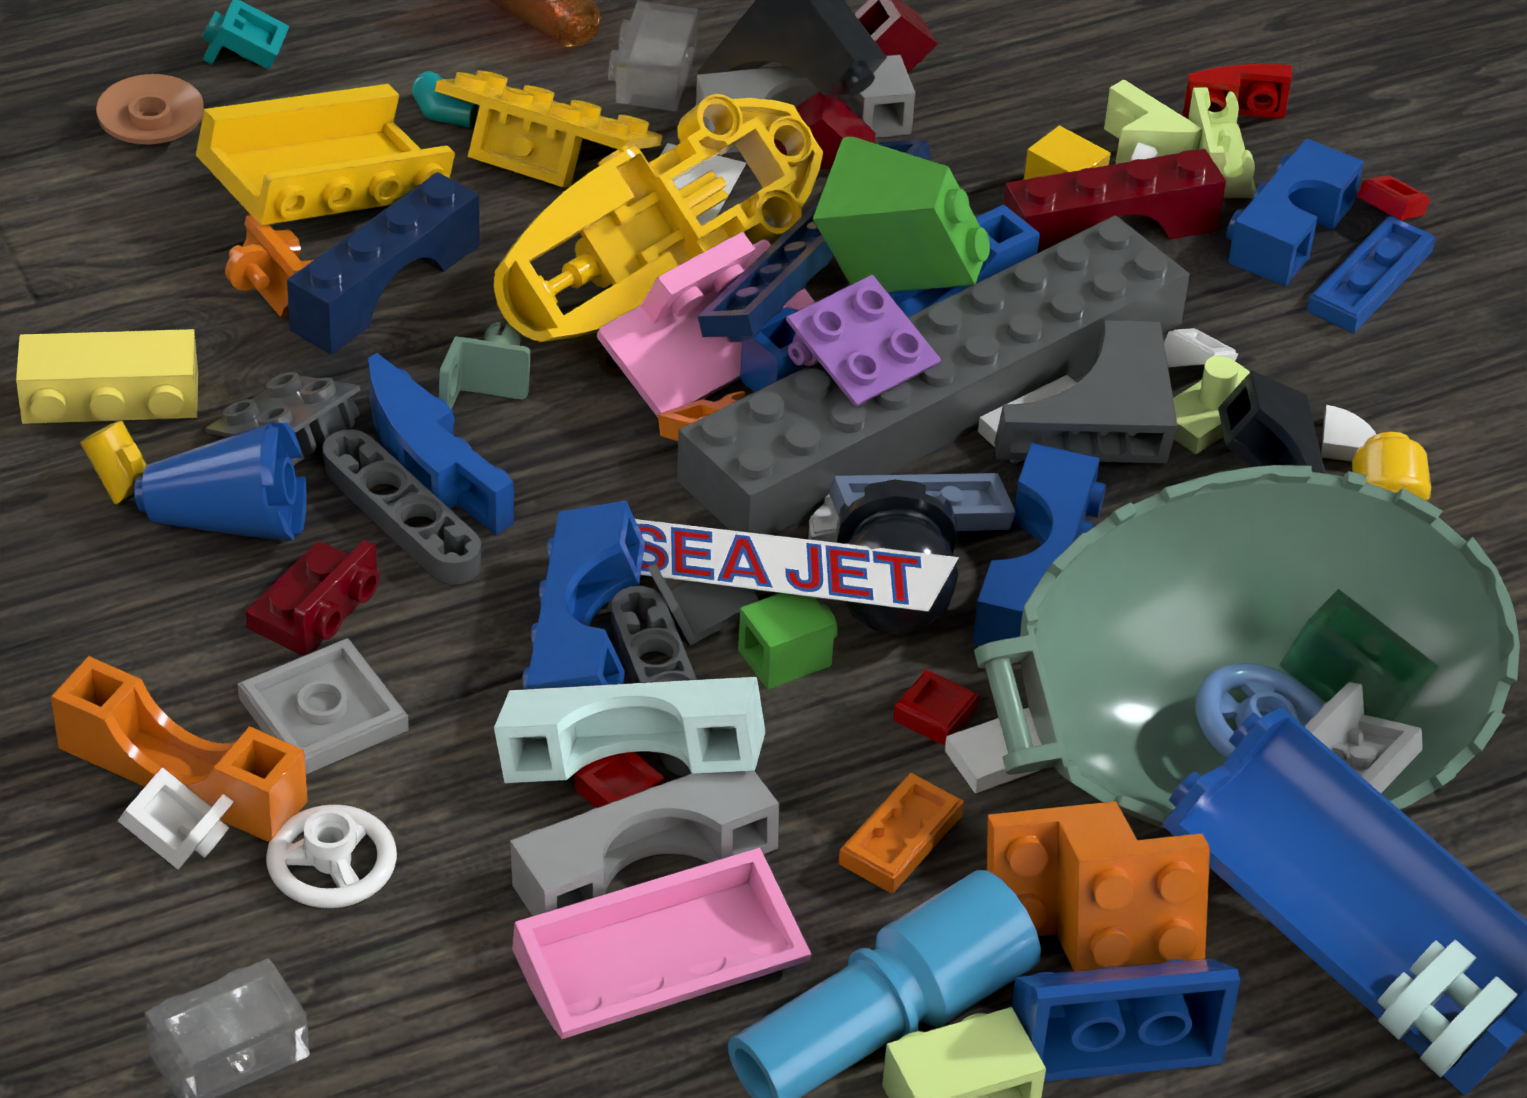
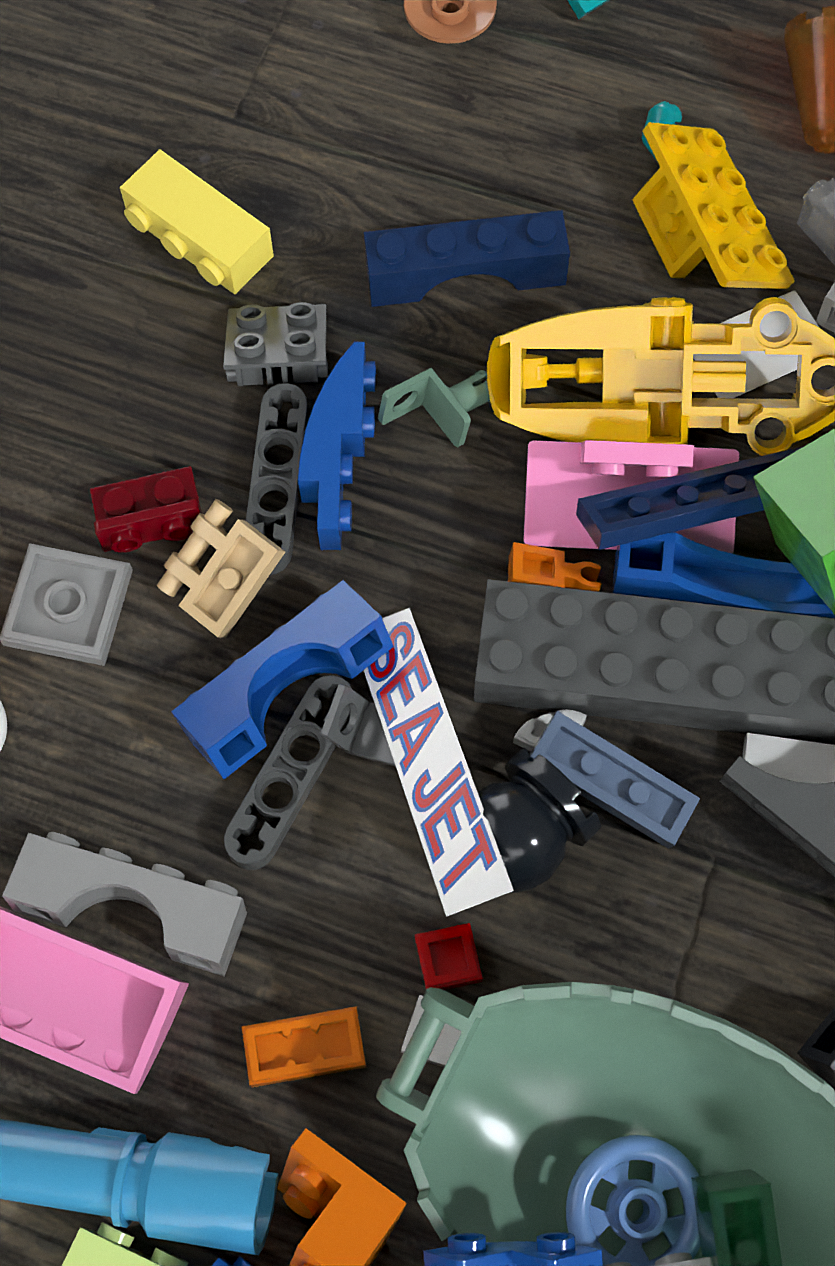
camera: 50 degrees right, 25 degrees up
yellow piece [80,420,147,504] -> none
blue cone [134,422,307,542] -> none
yellow panel [196,84,455,225] -> none
orange hips [225,215,313,318] -> none
light aqua arch [494,677,765,783] -> none
red tile [575,752,665,808] -> none
bright green brick [738,593,838,690] -> none
medium lavender hinge [786,275,942,407] -> none
blue arch [972,443,1106,646] -> none
none -> tan plate [157,499,285,638]

